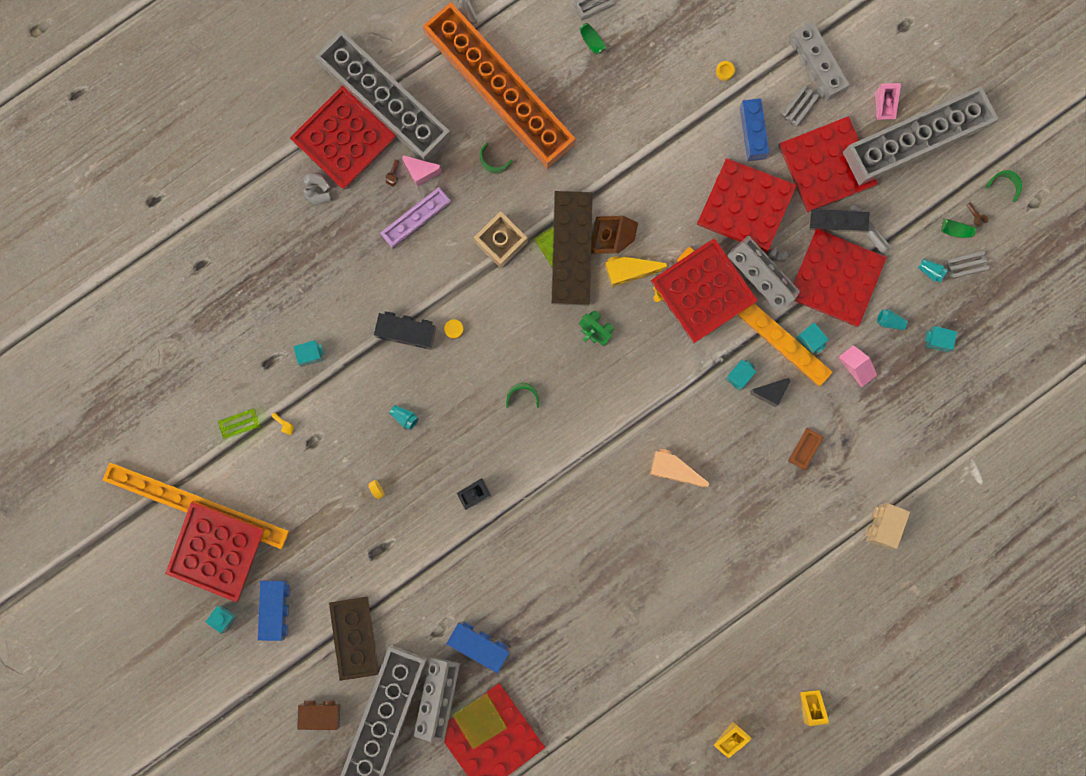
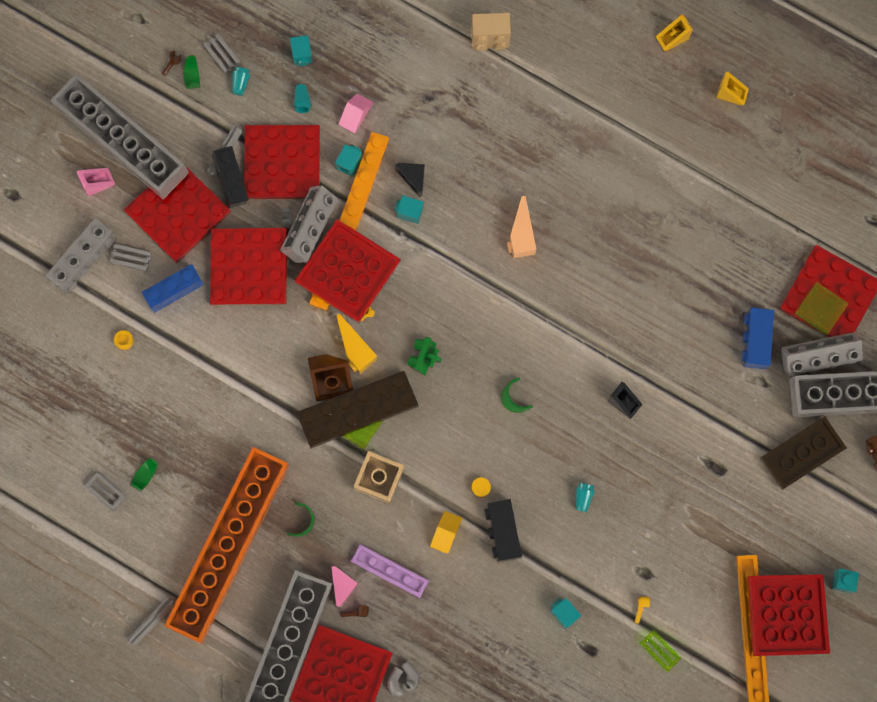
camera: 120 degrees left, 5 degrees down
blue brick [258,580,290,641] -> none
yellow tile [369,479,385,500] -> none
dark orange tile [788,428,824,471] -> none
green helmet [985,170,1022,202] -> none
none -> yellow slope [430,510,462,554]

